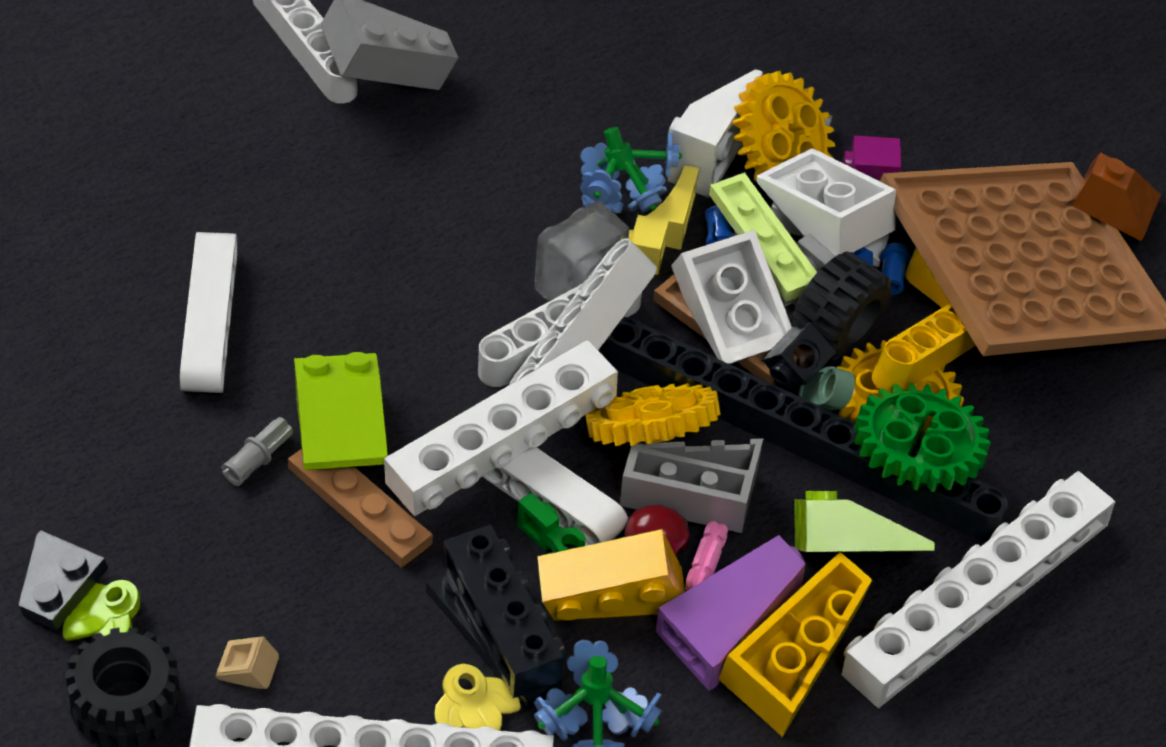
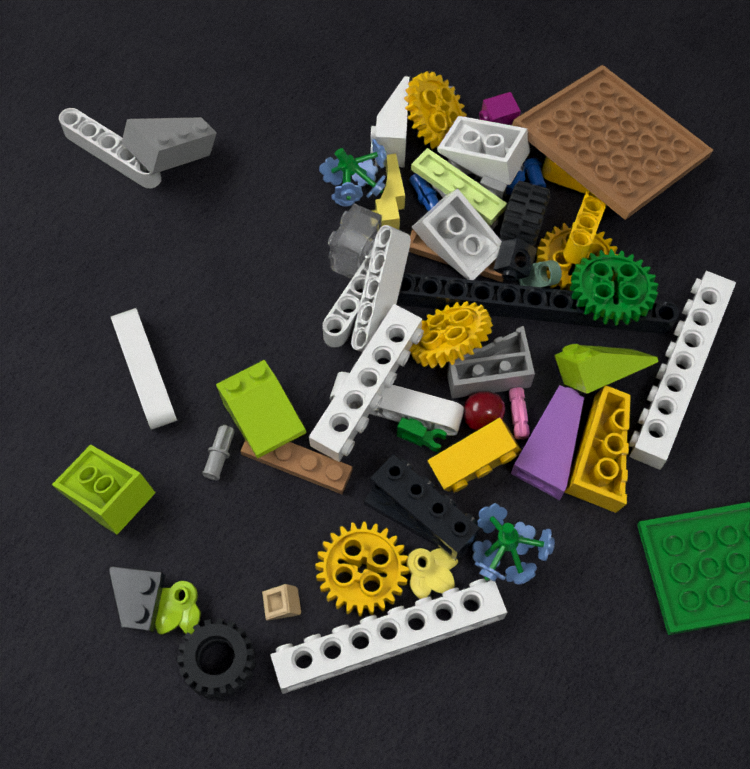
camera: 20 degrees left, 15 degrees up
dark orange slope [1072,152,1161,241] -> none
none -> lime slope [52,444,155,534]
none -> yellow gear [315,522,409,616]

